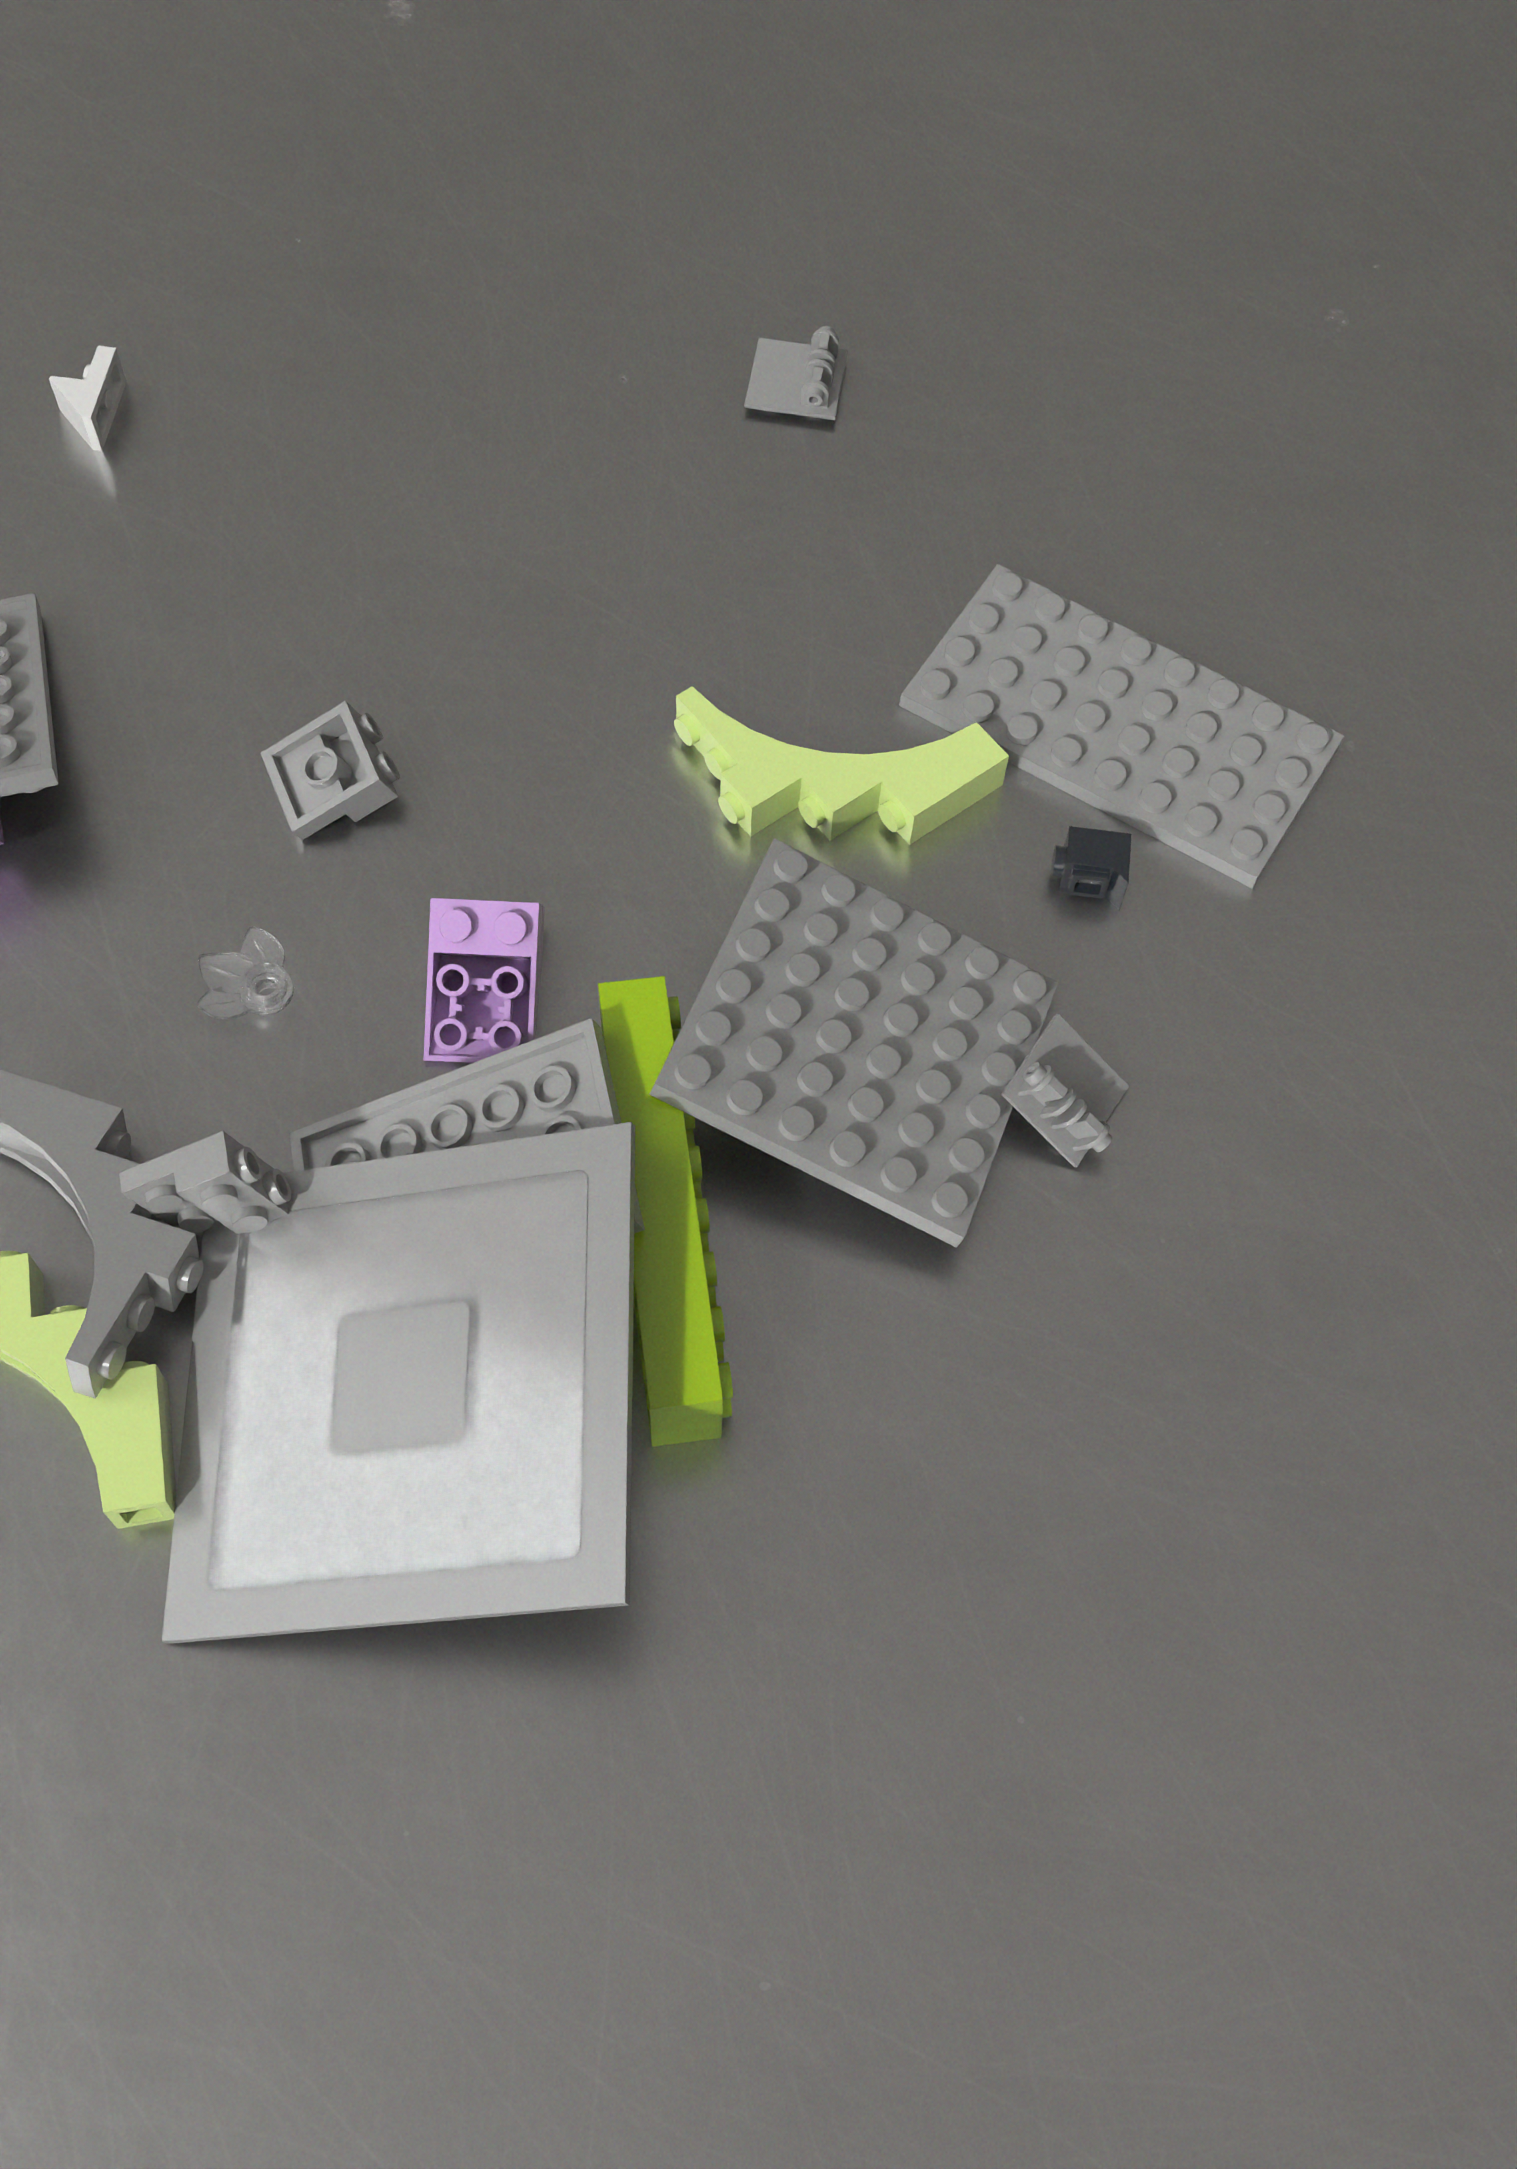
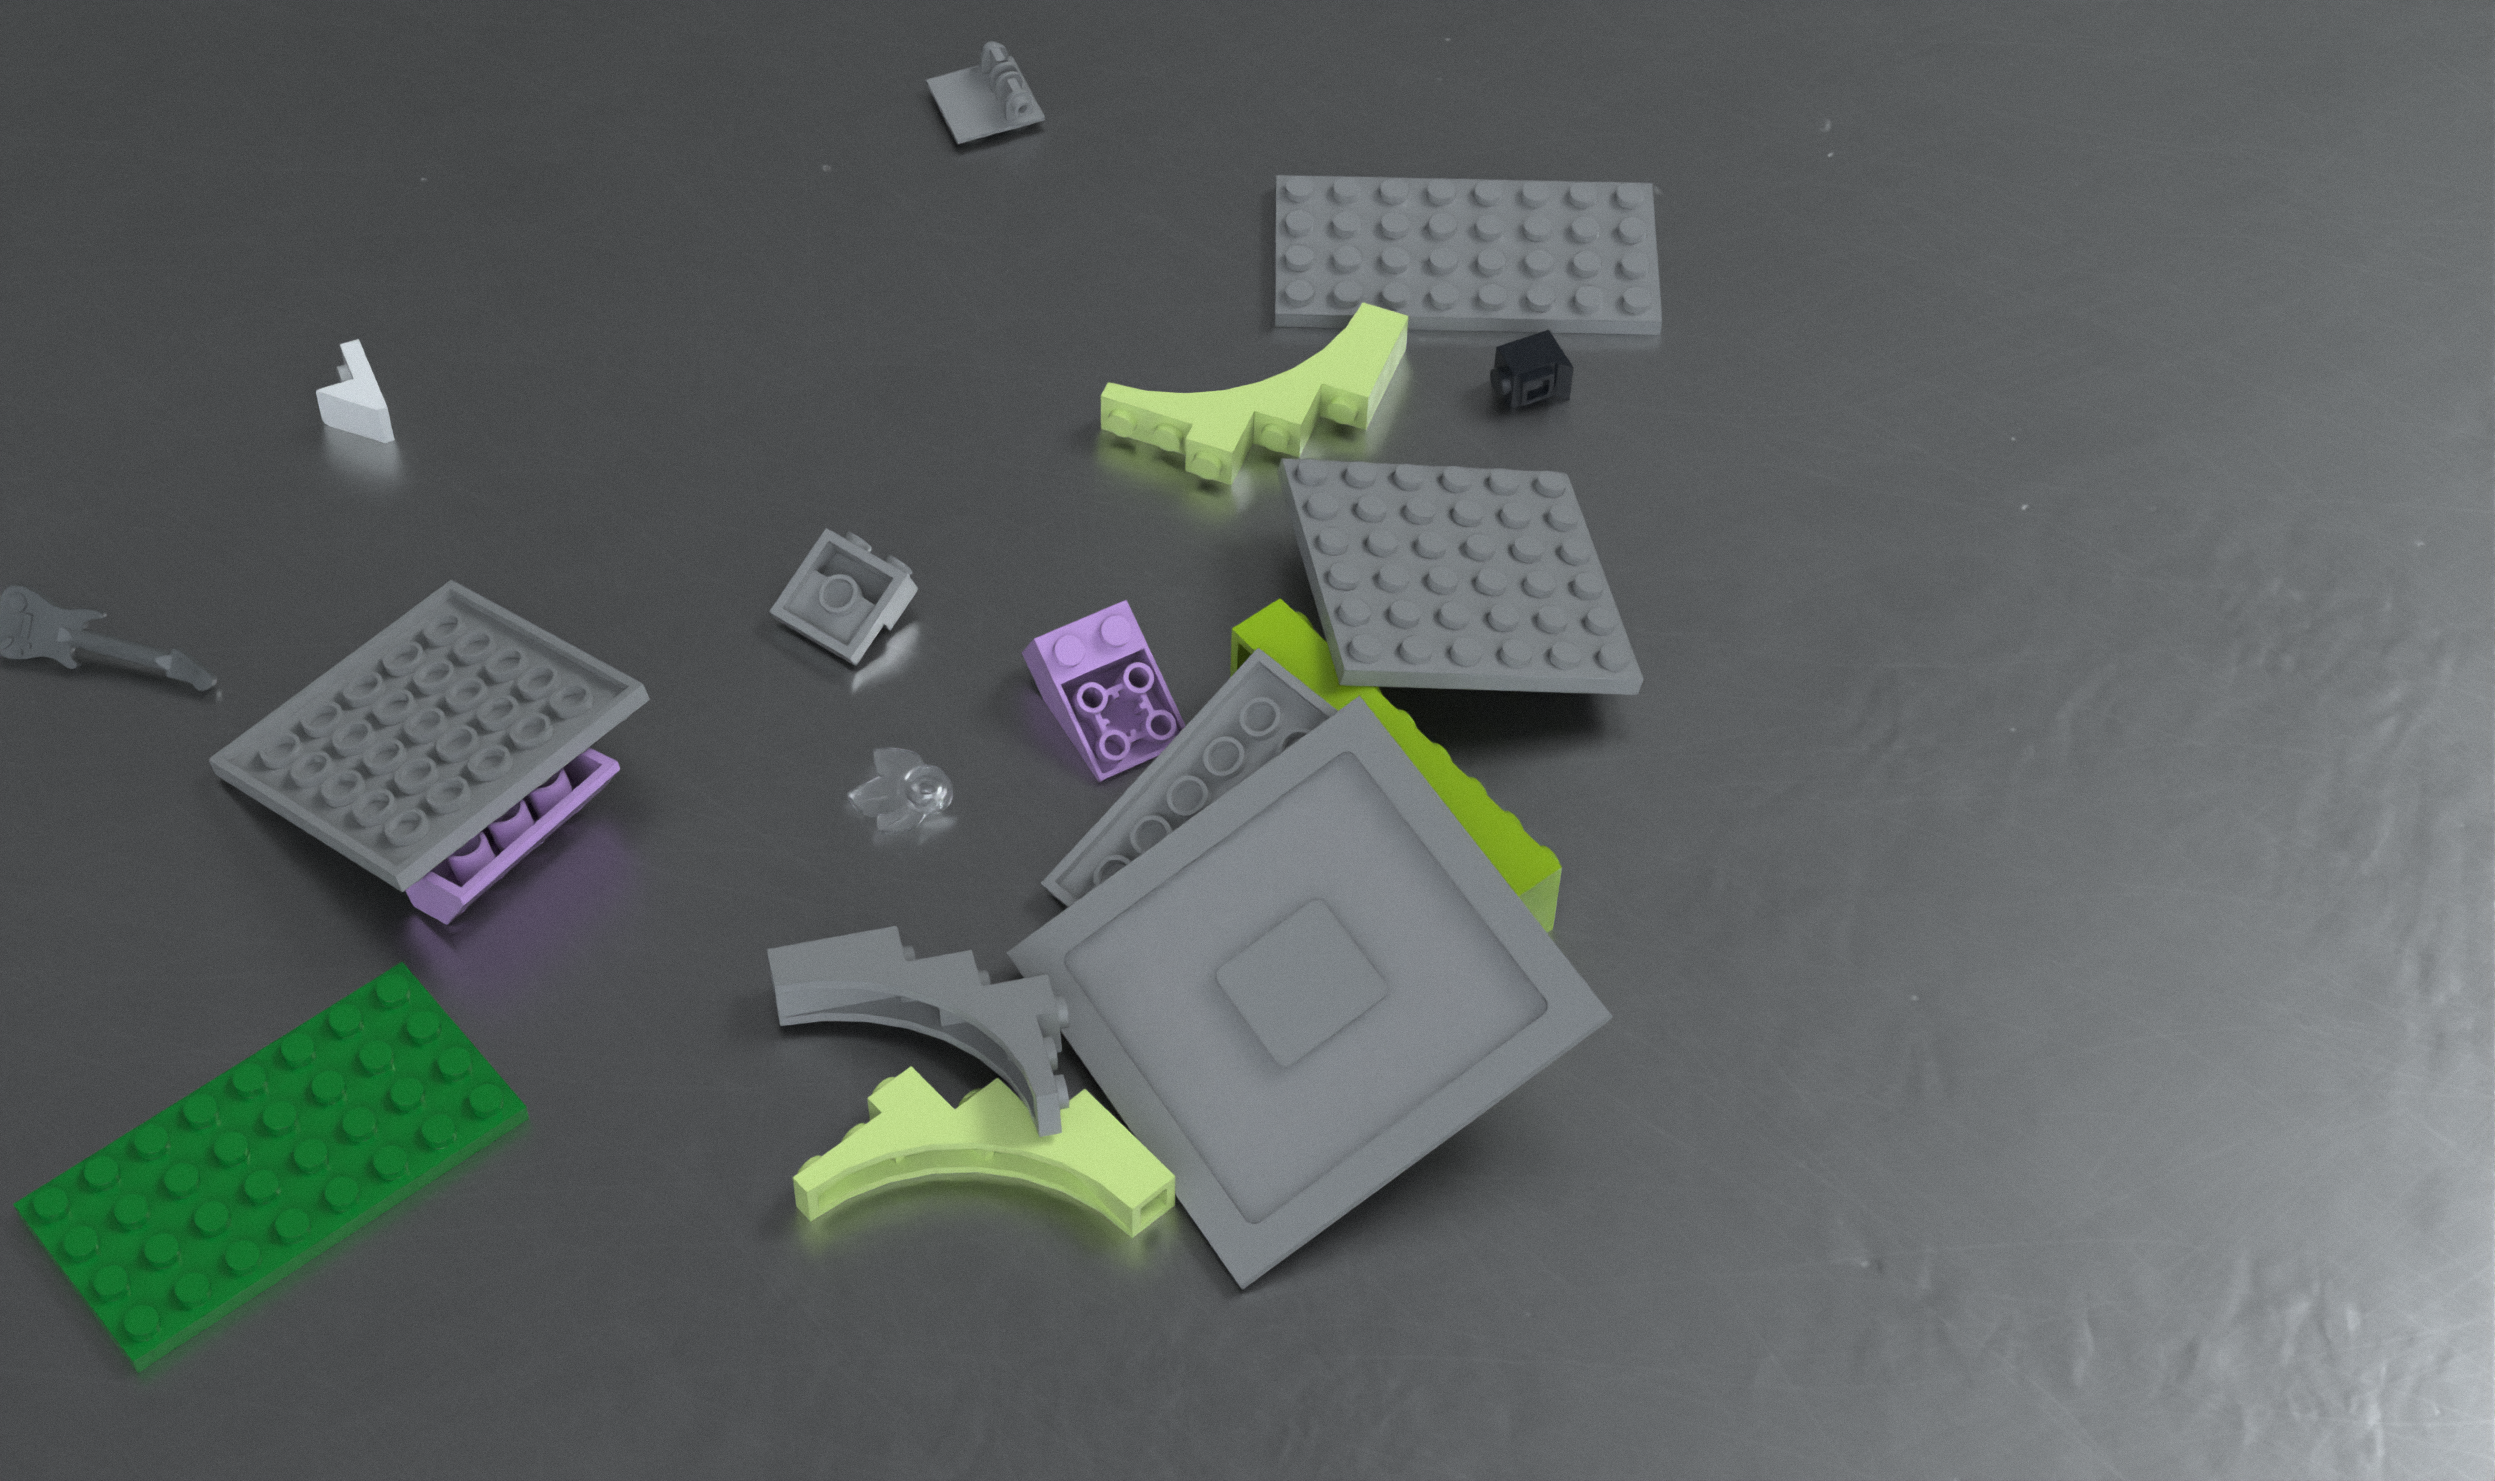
camera: 30 degrees left, 10 degrees down
light grey plate [119,1131,291,1234] -> none
light grey hinge [1001,1013,1129,1167] -> none

